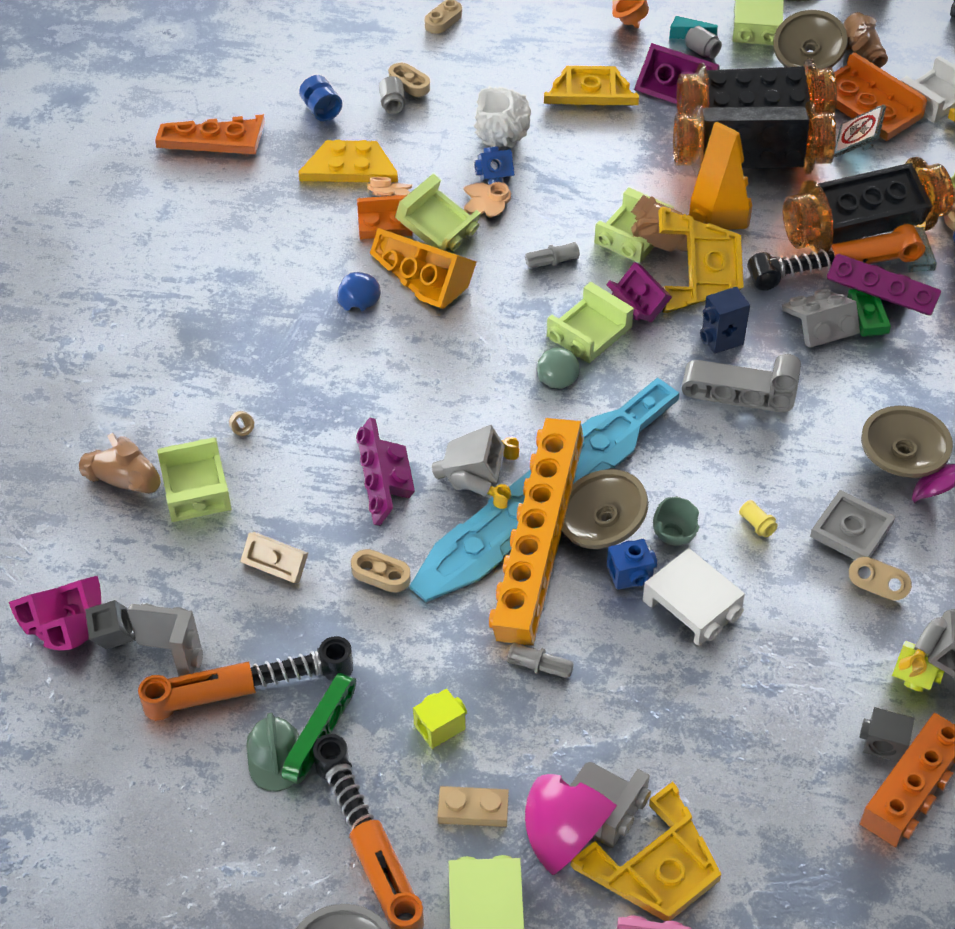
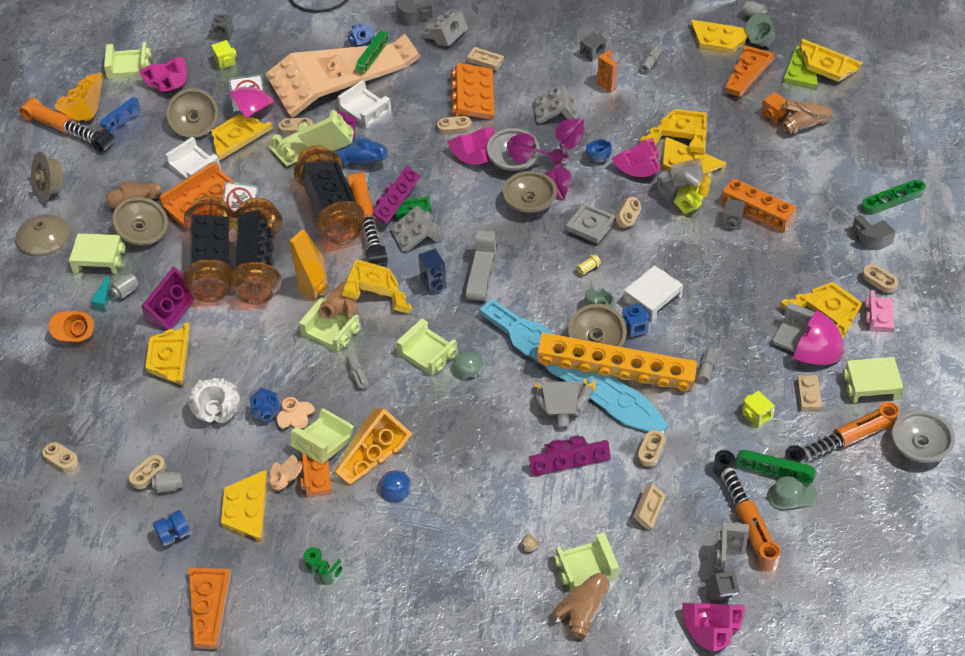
camera: 90 degrees left, 0 degrees up
magenta bracket [606,262,672,323] -> none
none -> green leg [303,547,343,585]

